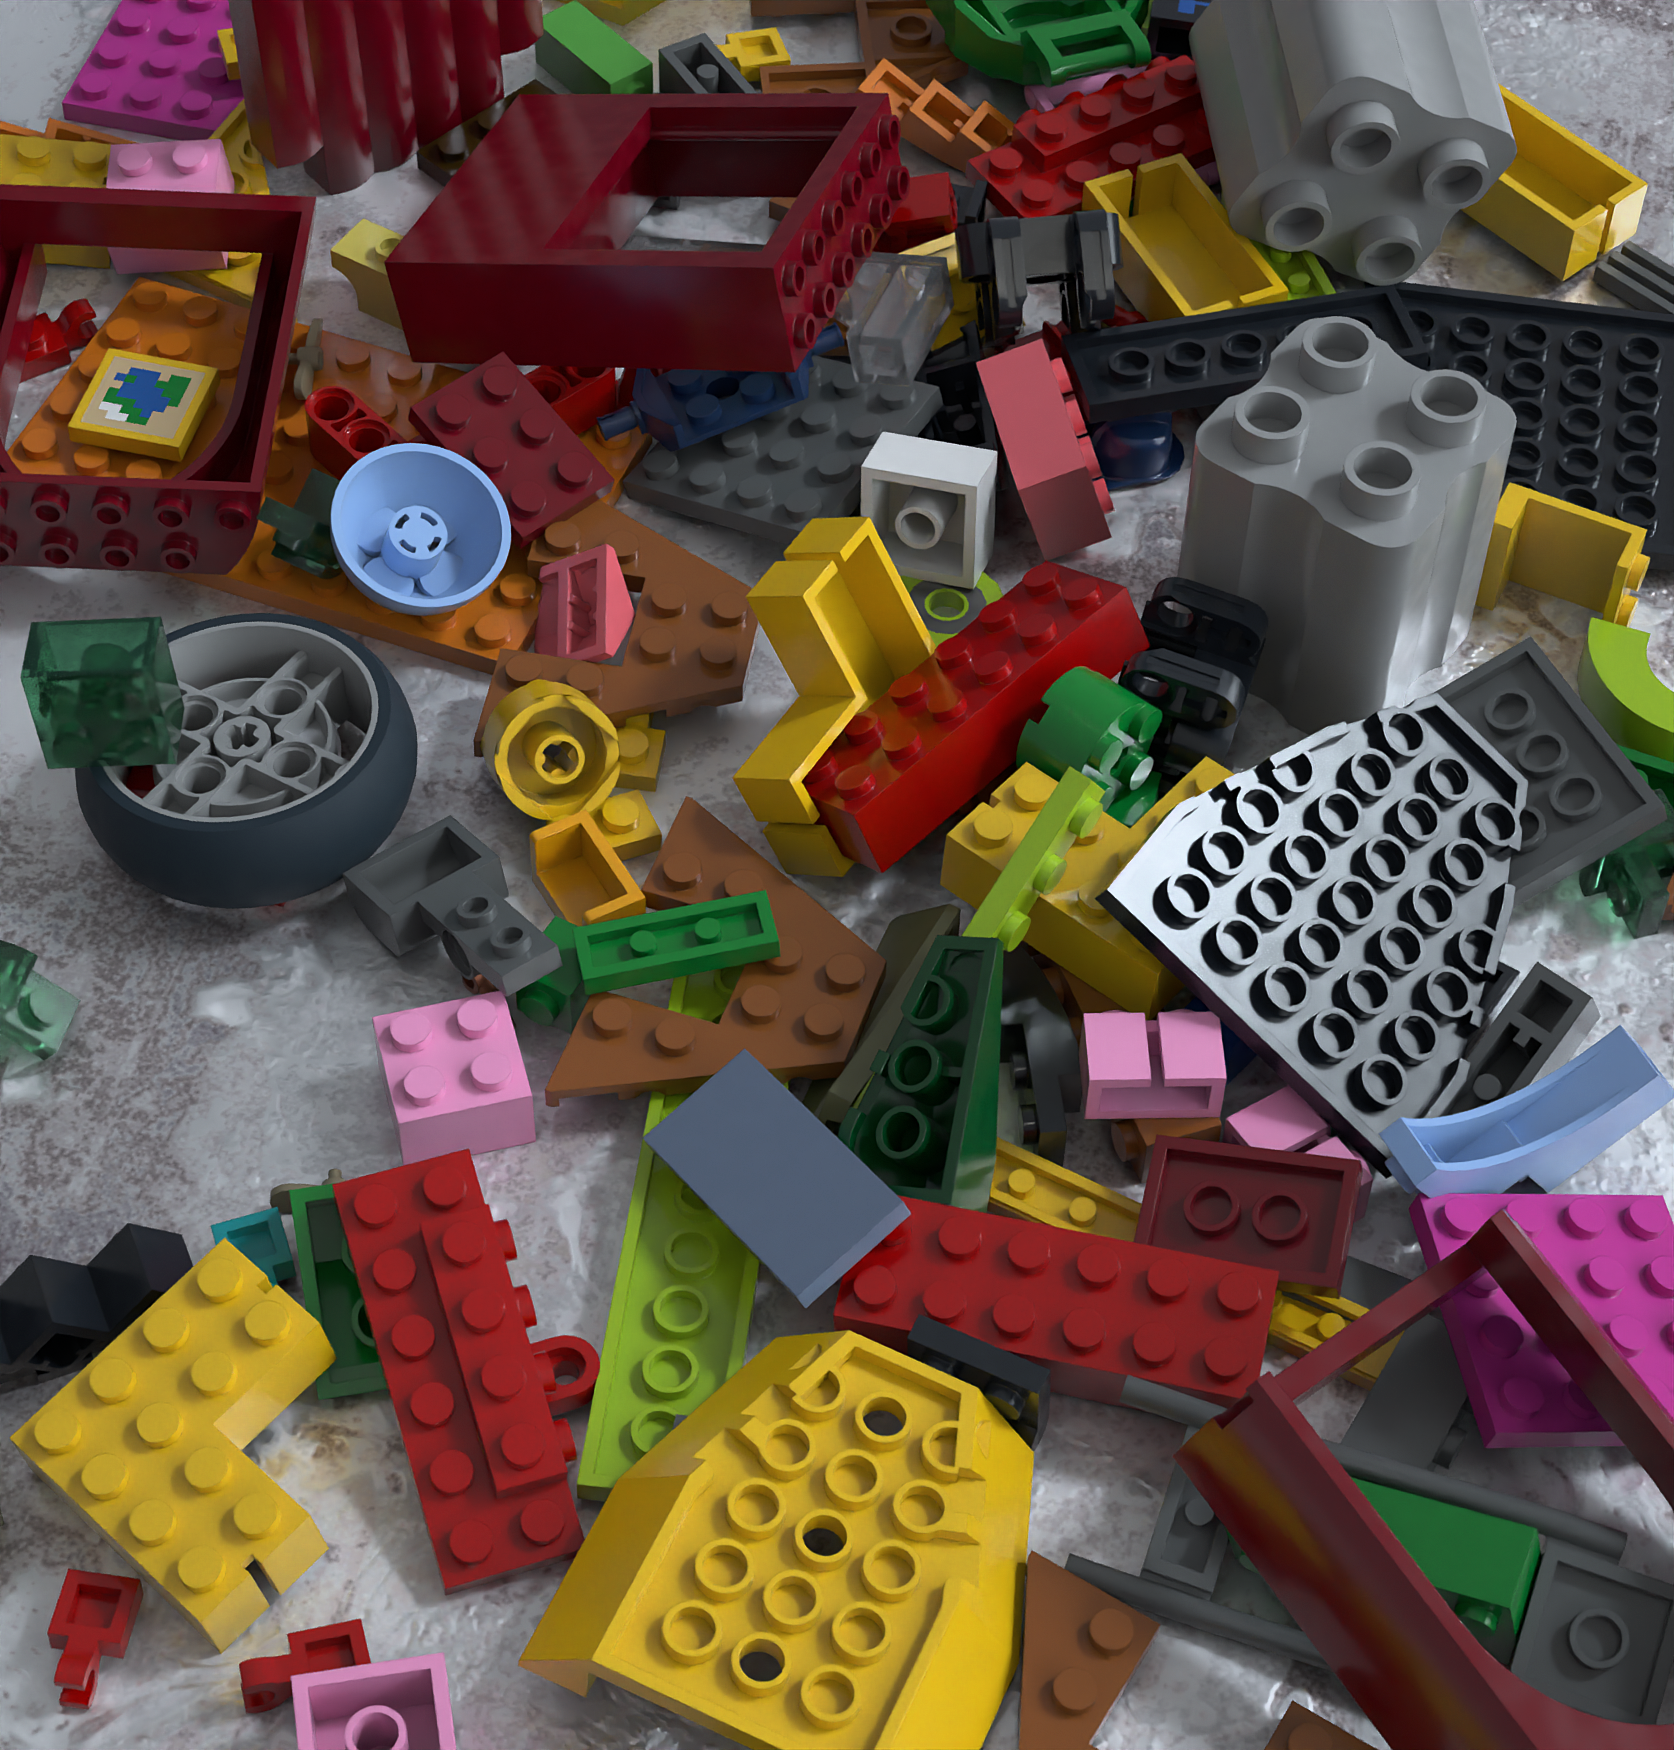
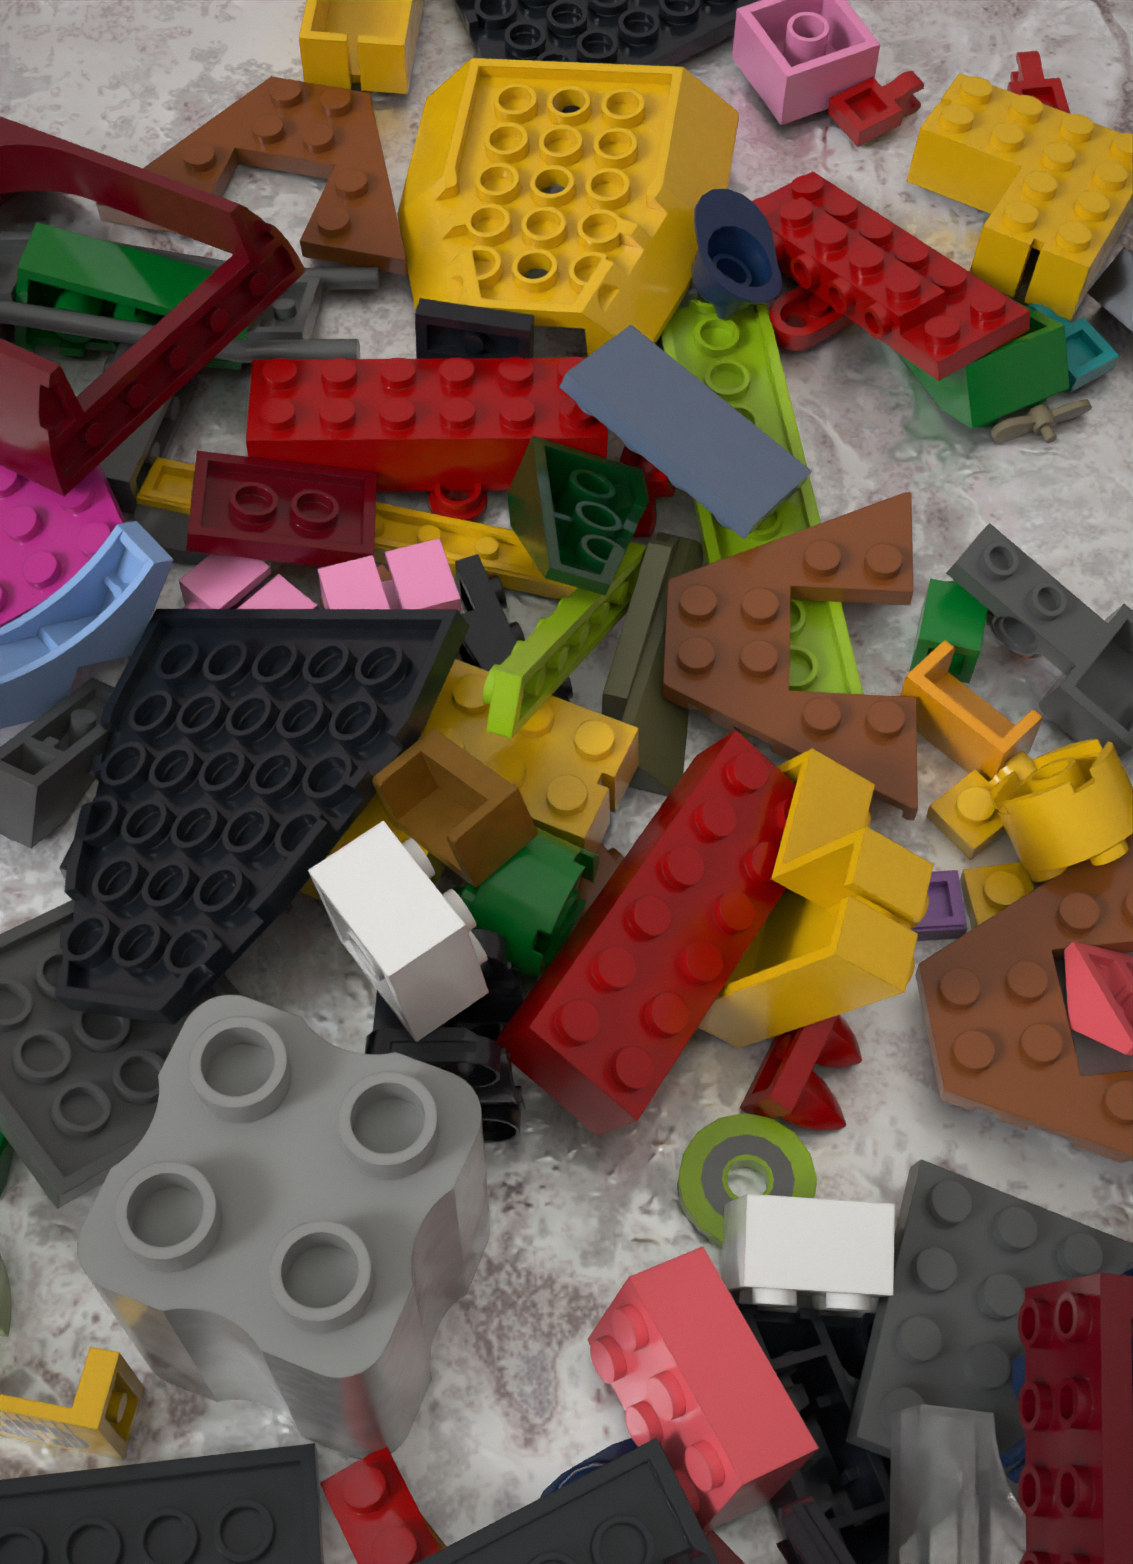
camera: 165 degrees right, 10 degrees up
bright pink brick [372,991,536,1166] -> none
green plate [572,890,781,995] -> none
none -> white brick [308,821,489,1042]
none -> pearl gold panel [372,728,538,888]
none -> dark blue piece [691,189,783,320]
none -> medium lavender tile [911,870,968,941]

